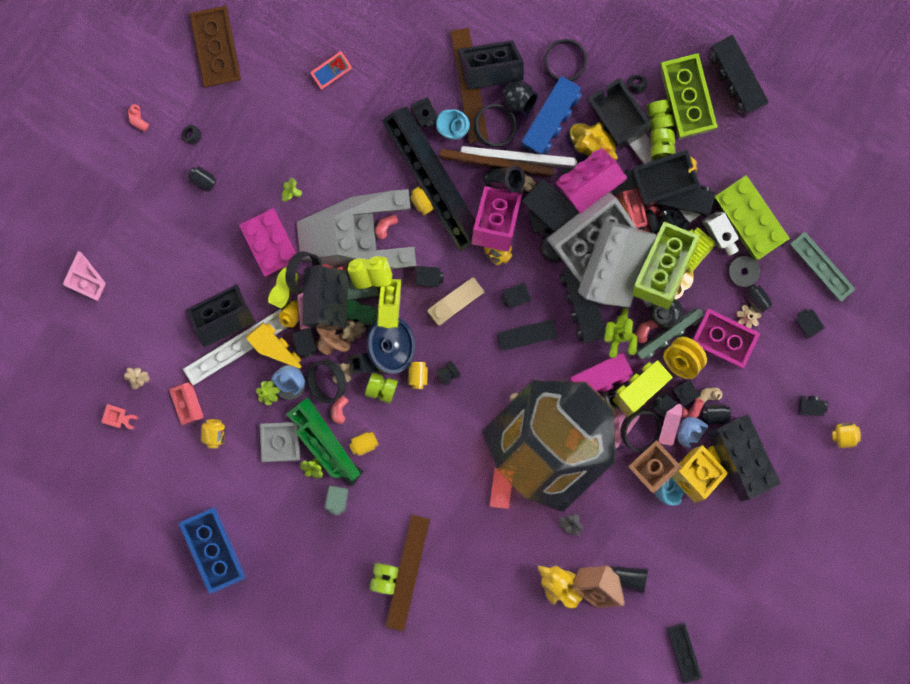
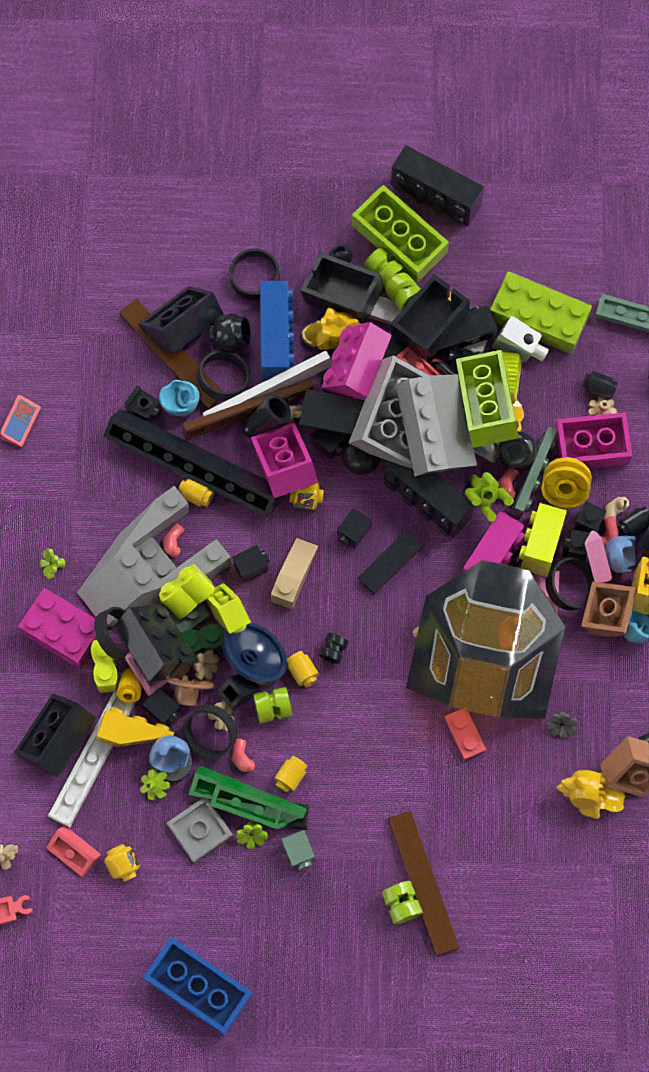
camera: 30 degrees left, 15 degrees down
dark grey piece [728,256,760,287] -> none

